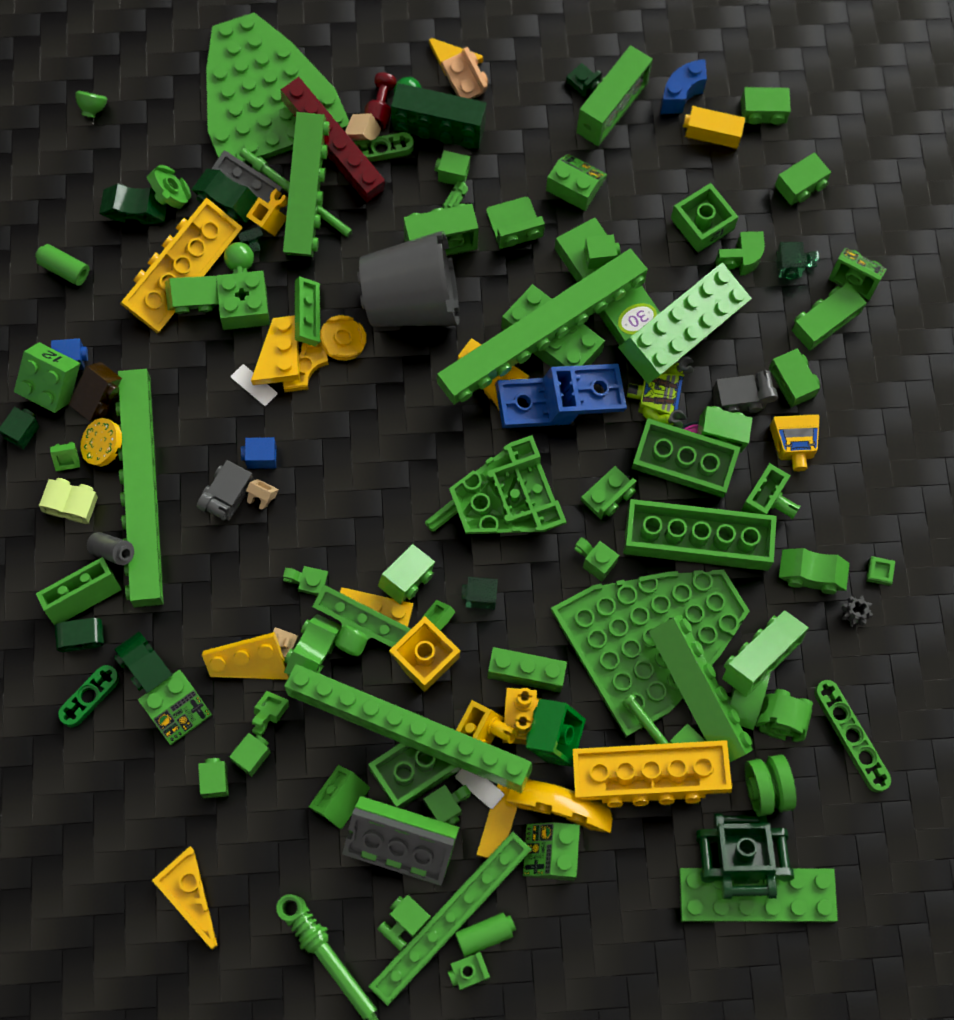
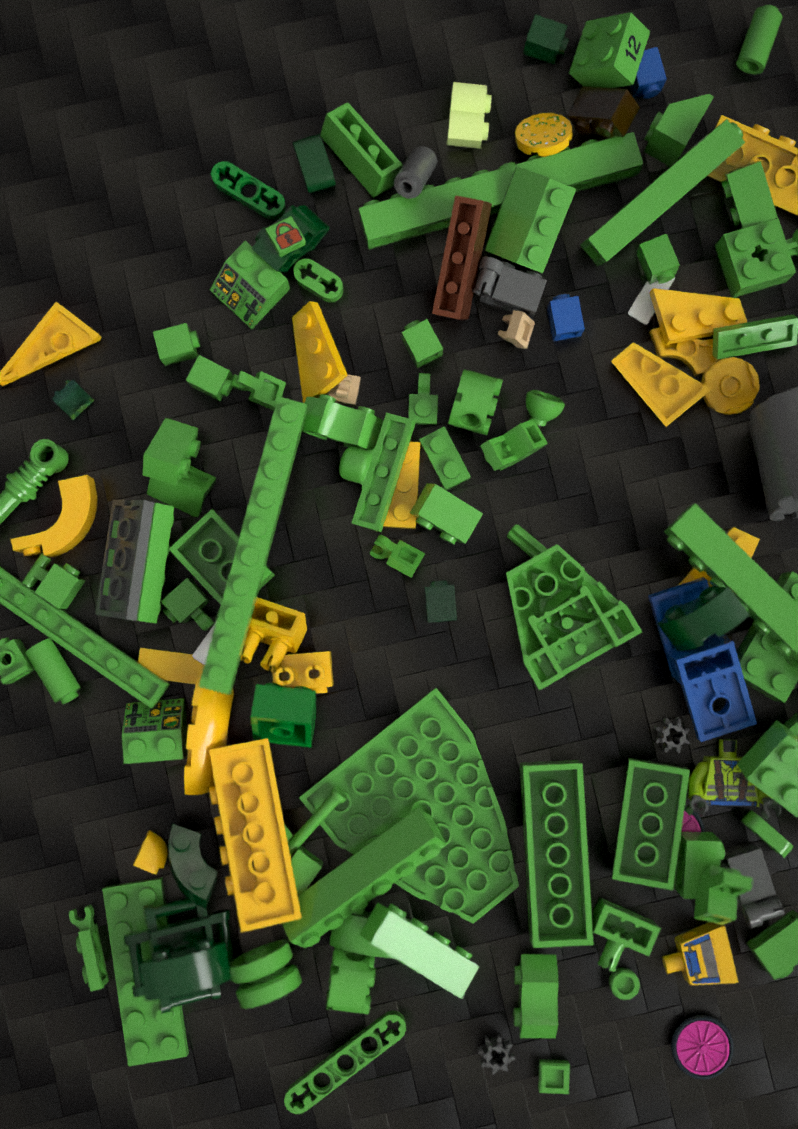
camera: 85 degrees right, 15 degrees up
bright green tile [50,442,80,471] -> none
yellow slope [389,616,460,692] -> none
bright green brick [487,647,567,693] -> none
bright green brick [574,537,619,582] -> none
bright green bracket [581,466,637,519] -> none
none -> yellow arch [11,475,97,557]
none -> clear green tile [52,379,94,420]
none -> bright green plate [69,905,109,992]
none -> yellow piece [133,830,168,875]
none -> dark green brick [140,939,231,1001]
none -> bright green brick [143,418,201,486]
none -> dark green brick [168,824,218,909]
none -> tile [266,216,306,257]
none -> bright green beam [293,259,343,302]
none -> bright green brick [402,319,443,369]
none -> bright green plate [419,426,471,491]
none -> copper brick [432,195,492,320]
none -> bright green brick [448,369,503,436]
none -> bright green brick [480,419,548,471]
none -> bright green slope [484,166,576,273]
none -> bright green brick [526,390,565,426]
none -> bright green brick [580,119,746,267]
none -> bright green tile [609,967,640,1000]
none -> yellow wing [611,342,712,427]
none -> bright green brick [637,234,680,285]
none -> bright green slope [644,94,714,167]
none -> dark grey gear [653,717,690,753]
none -> dark green brick [658,586,749,651]
none -> dark pink wheel [671,1015,734,1079]
none -> bright green brick [694,865,752,925]
none -> bright green beam [741,810,794,858]

